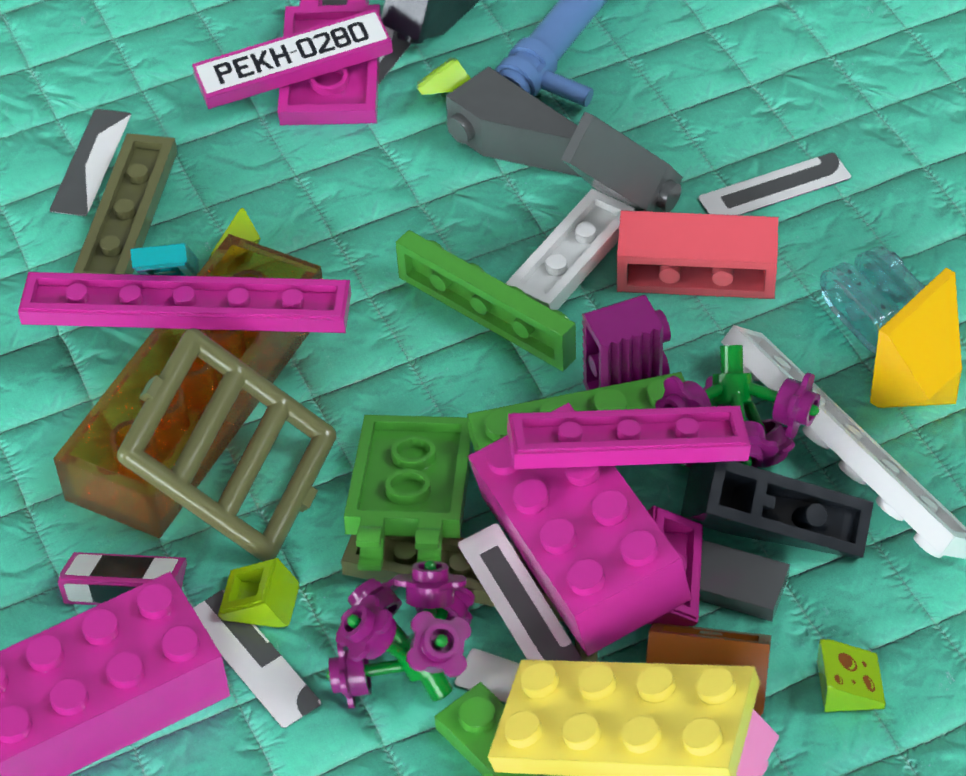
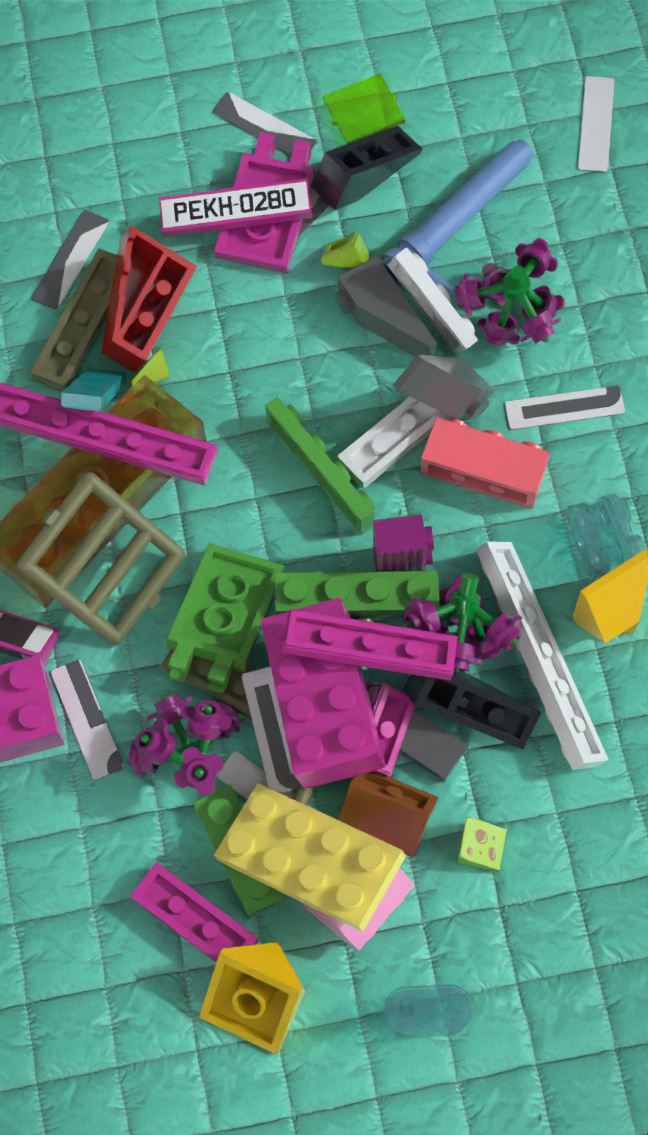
camera: 15 degrees right, 20 degrees up
lime slope [218,558,299,627] -> none
none -> red wedge [101,226,197,373]
none -> white plate [387,247,478,356]
none -> magenta plant [455,238,565,346]

